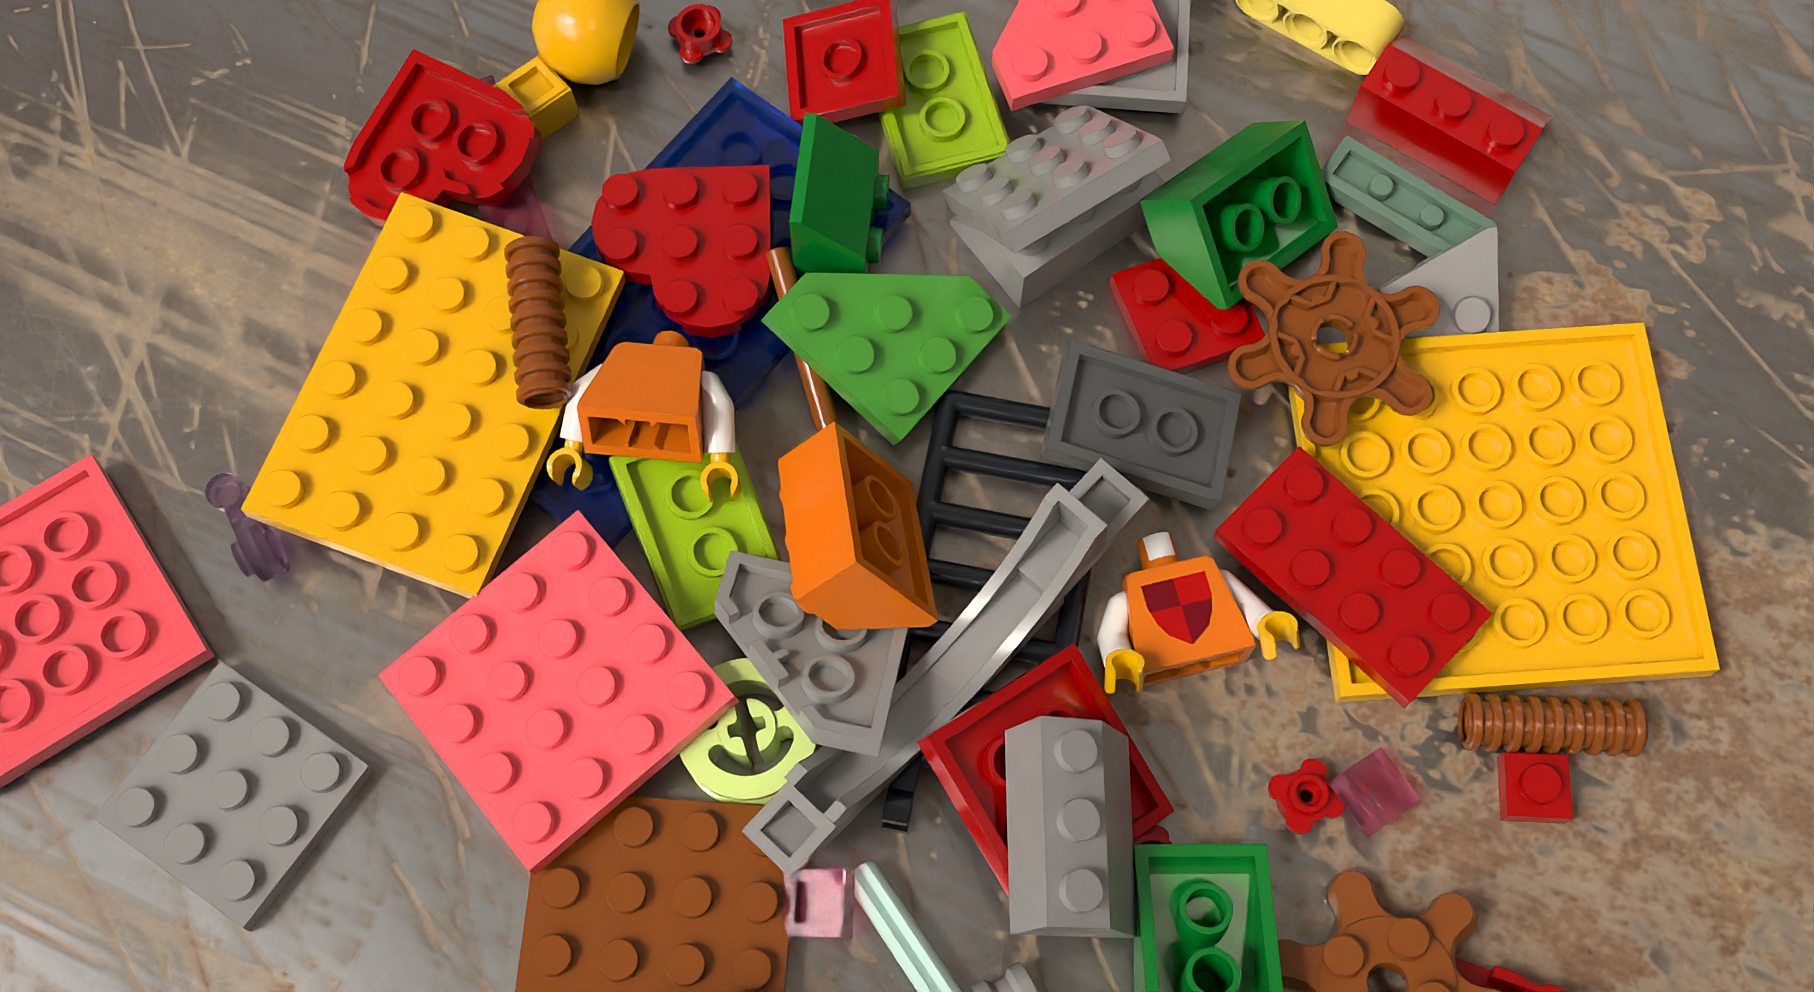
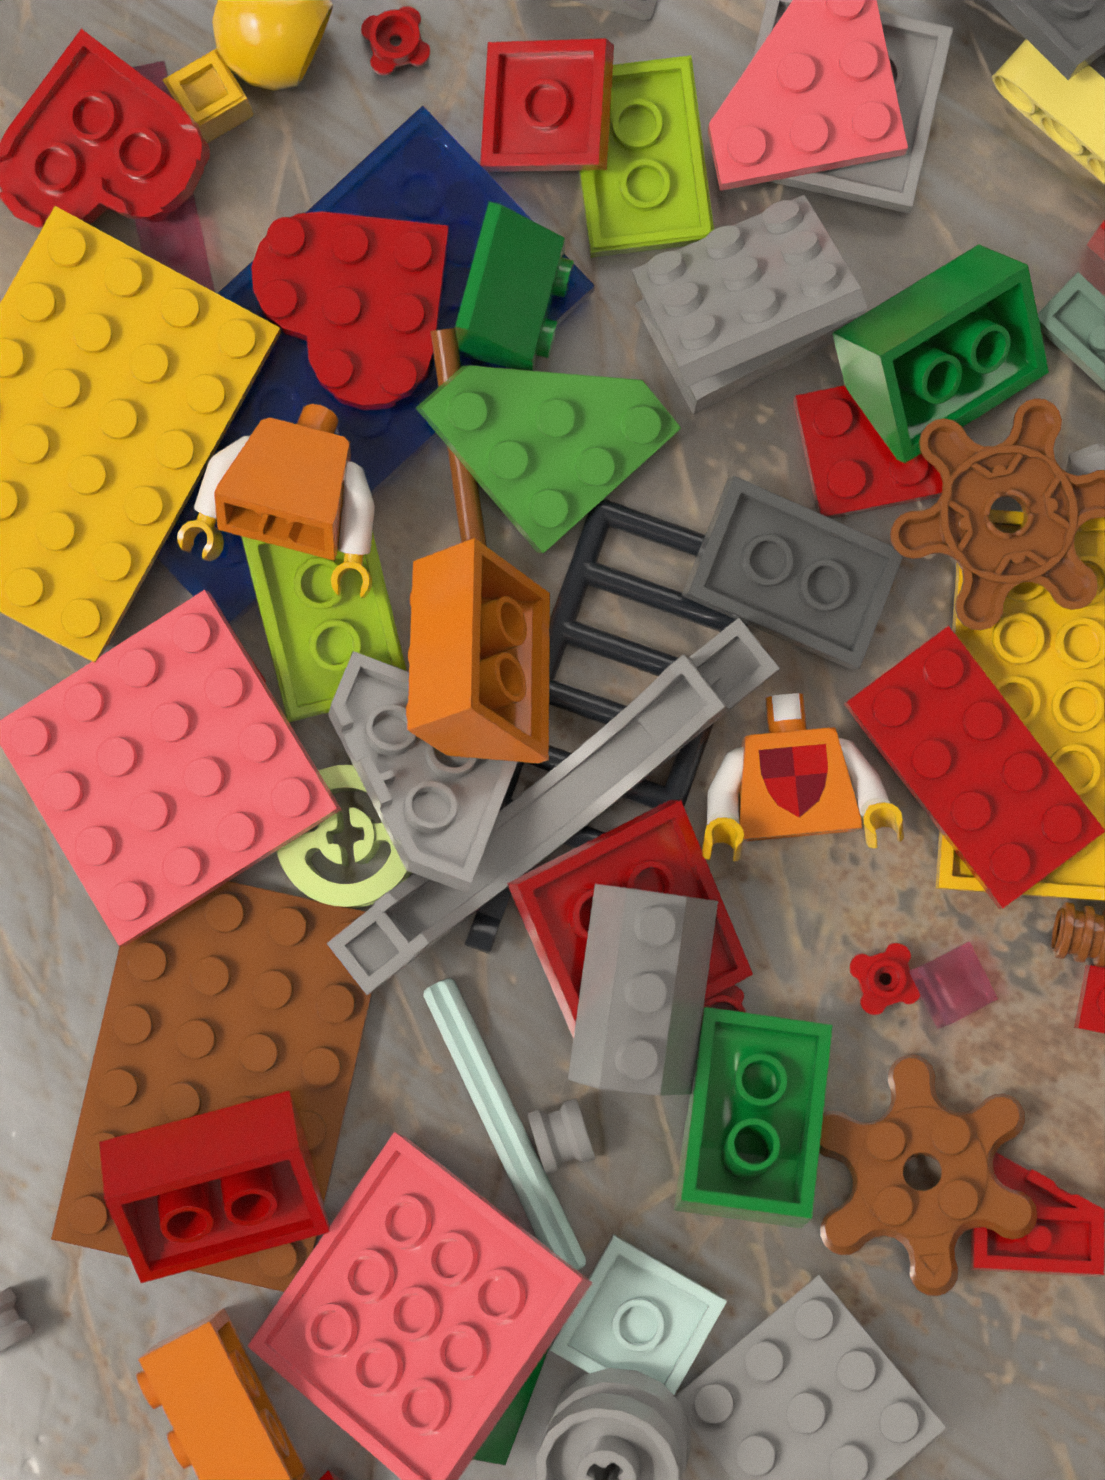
camera: 10 degrees right, 15 degrees up
dark orange piece [504,235,573,410] -> none
clear pink tile [783,869,855,938] -> none

